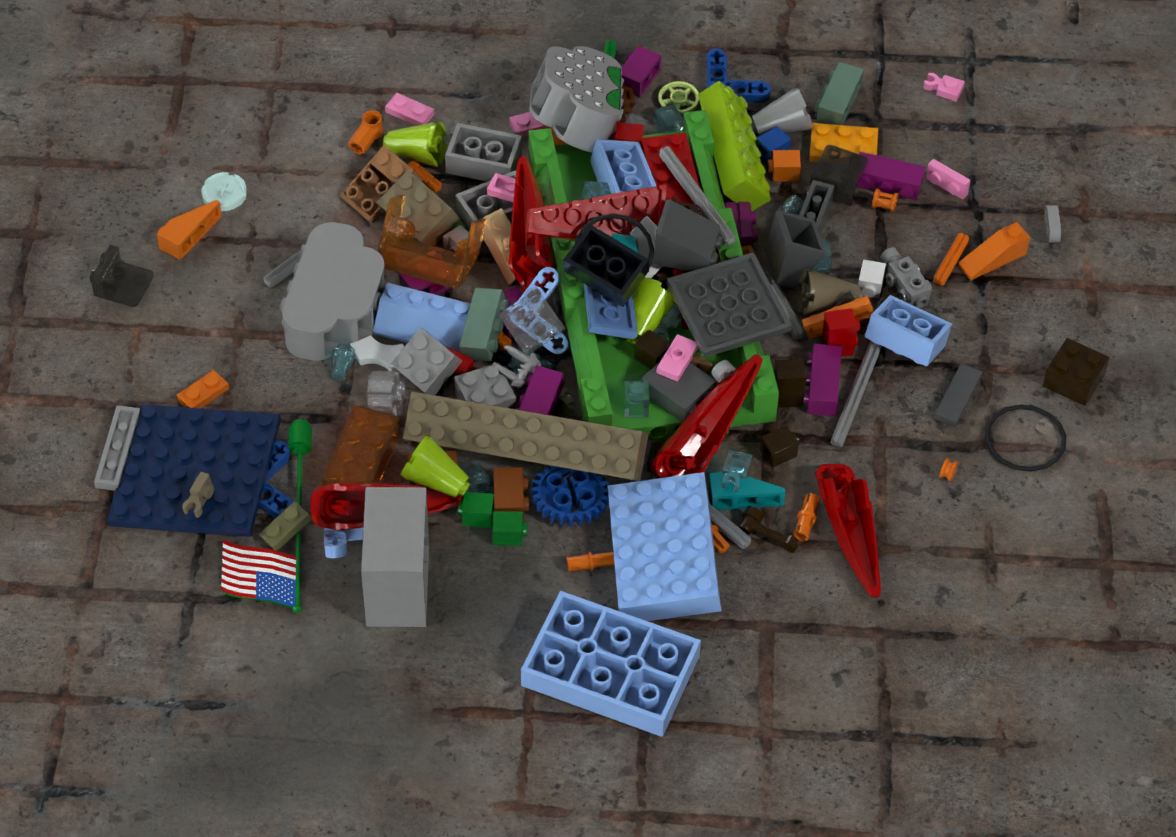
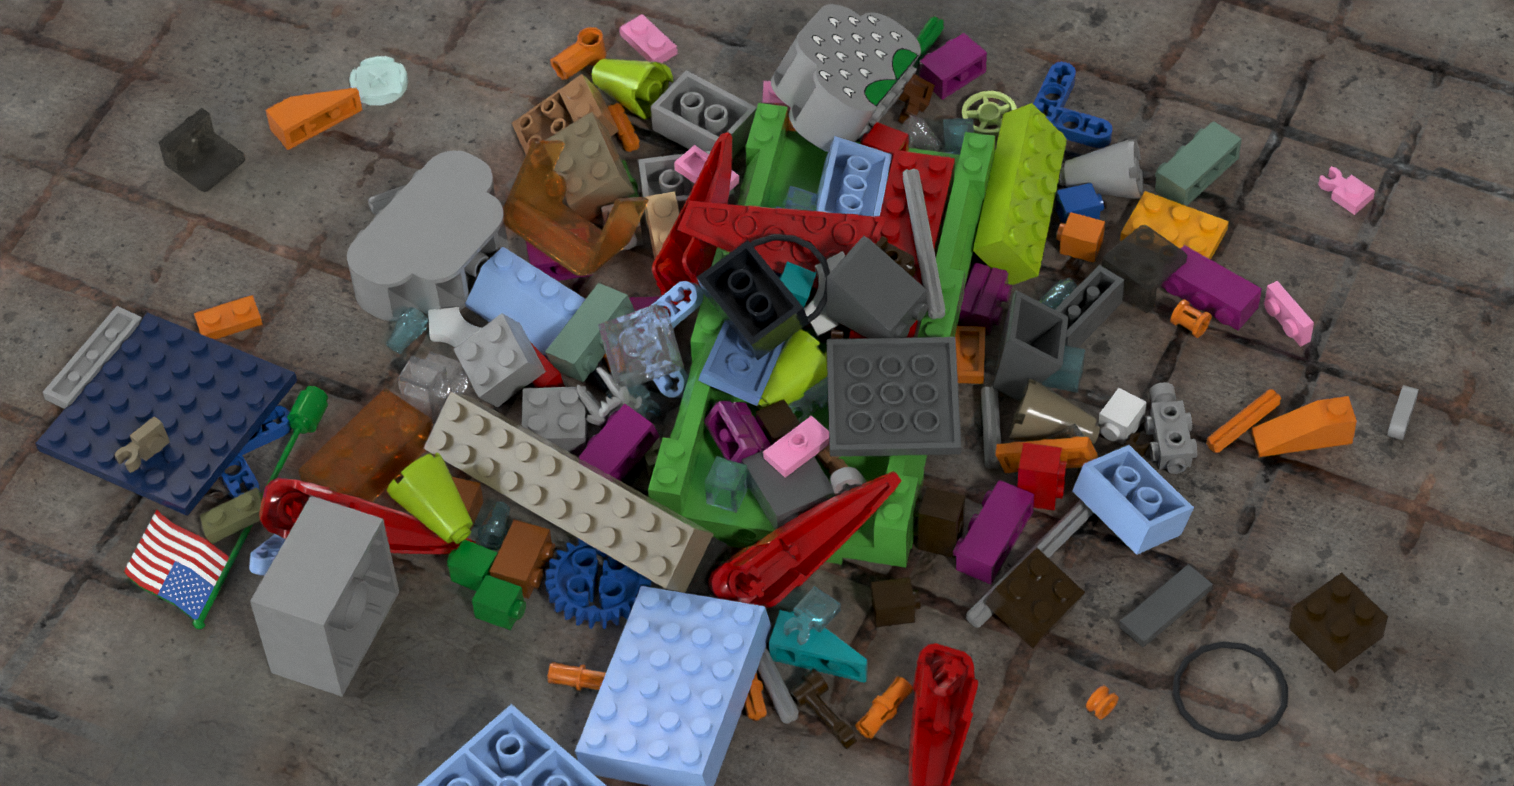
camera: 25 degrees right, 0 degrees up
none -> magenta brick [704,401,771,470]
none -> dark brown brick [985,547,1086,649]

